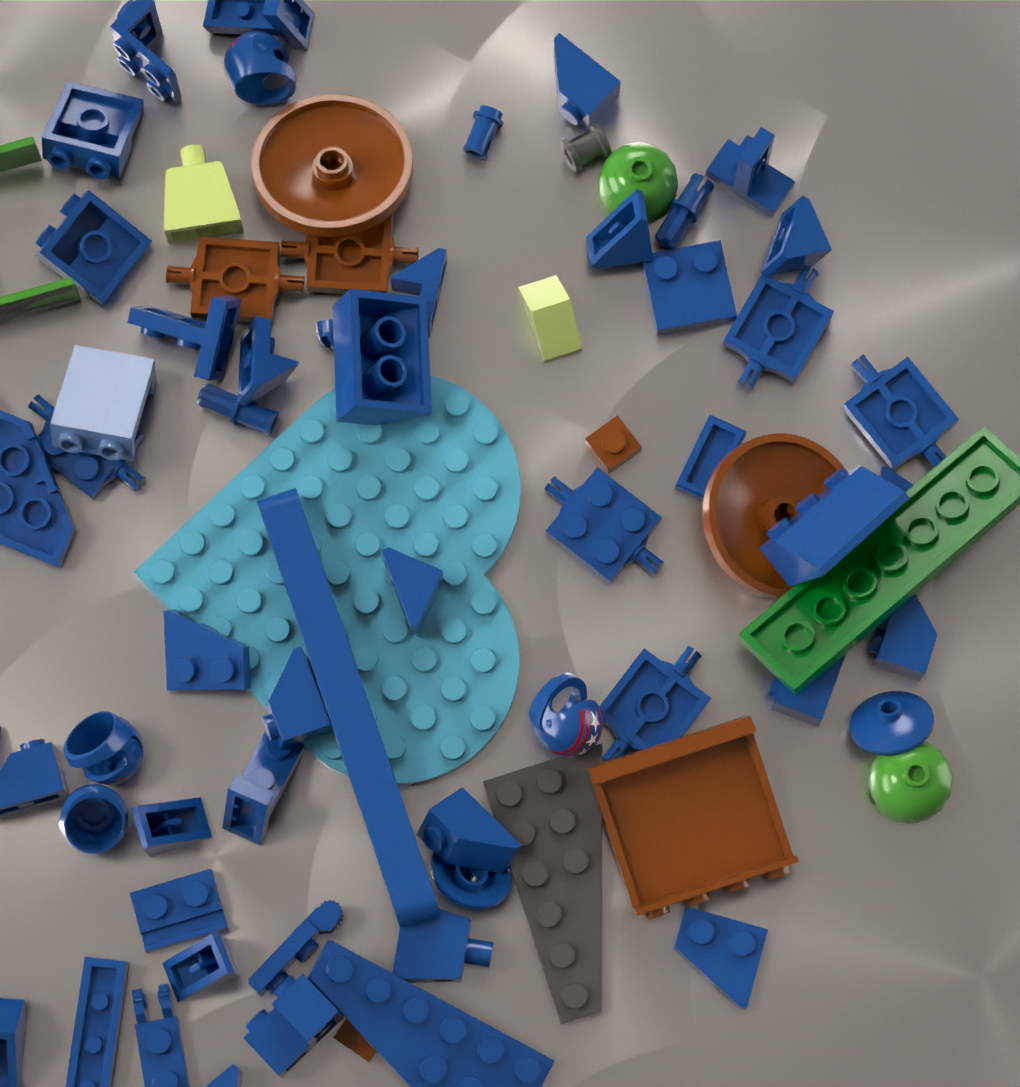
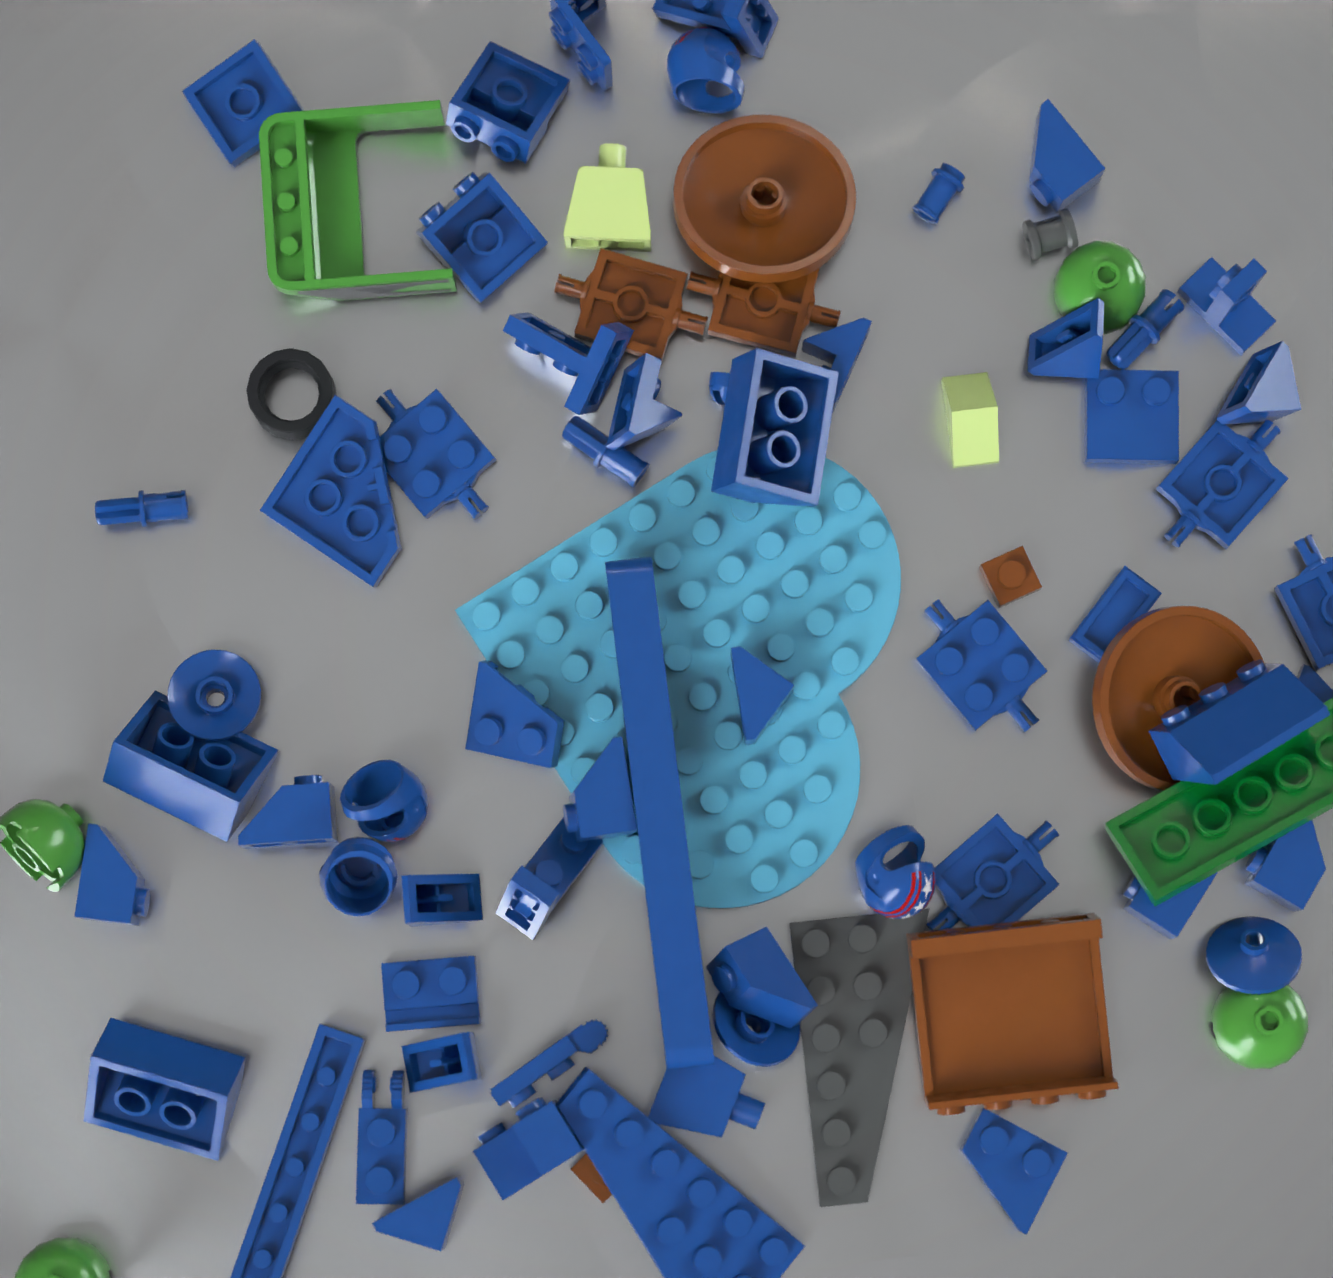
camera: 15 degrees right, 5 degrees up
panel [50,345,156,461] -> none

